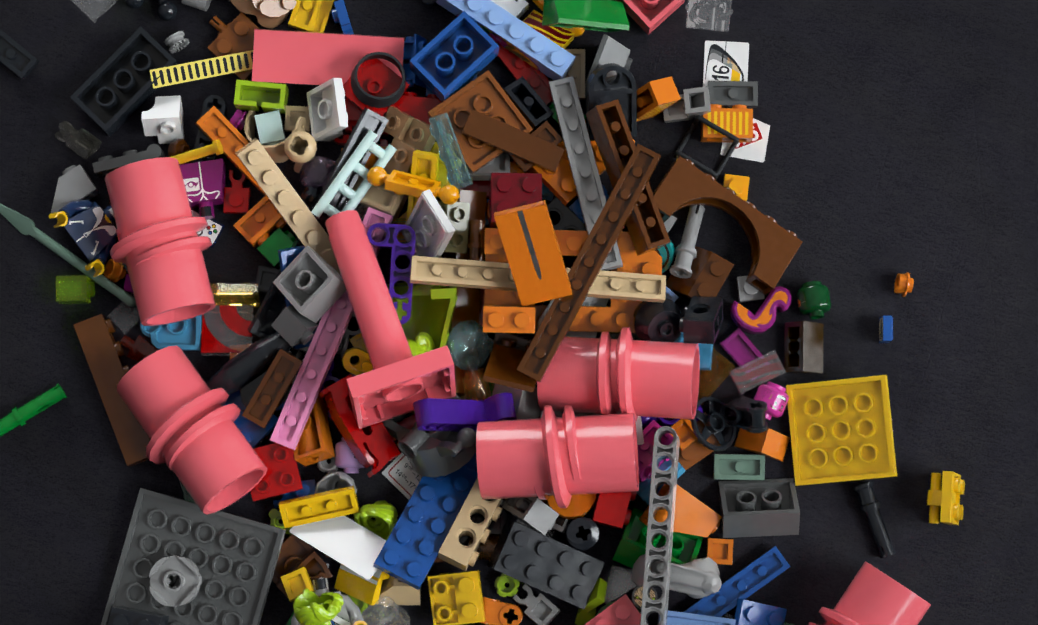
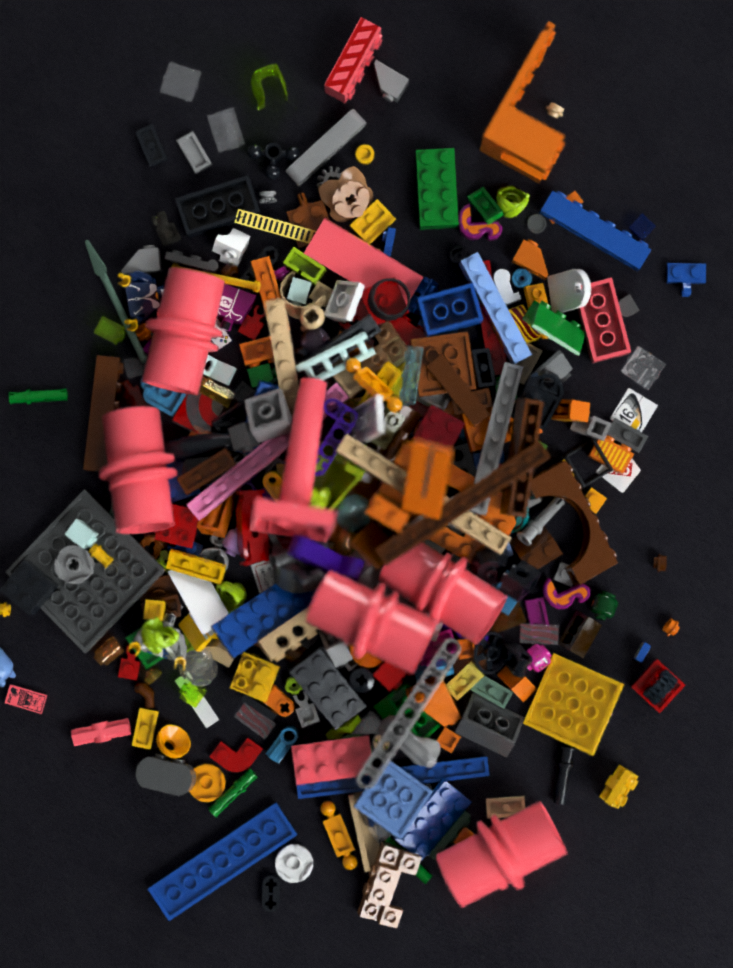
camera: 35 degrees right, 5 degrees up
none -> light aqua brick [65,519,99,549]
none -> yellow pin [89,544,114,568]
none -> dark orange piece [140,532,167,559]
none -> light grey tile [176,131,212,174]
none -> light aqua bracket [204,355,237,386]
none -> light yellow plate [446,661,484,701]
none -> tan plate [486,796,525,819]
none -> plate [631,659,685,713]
none -> reddish brown plate [654,553,667,572]

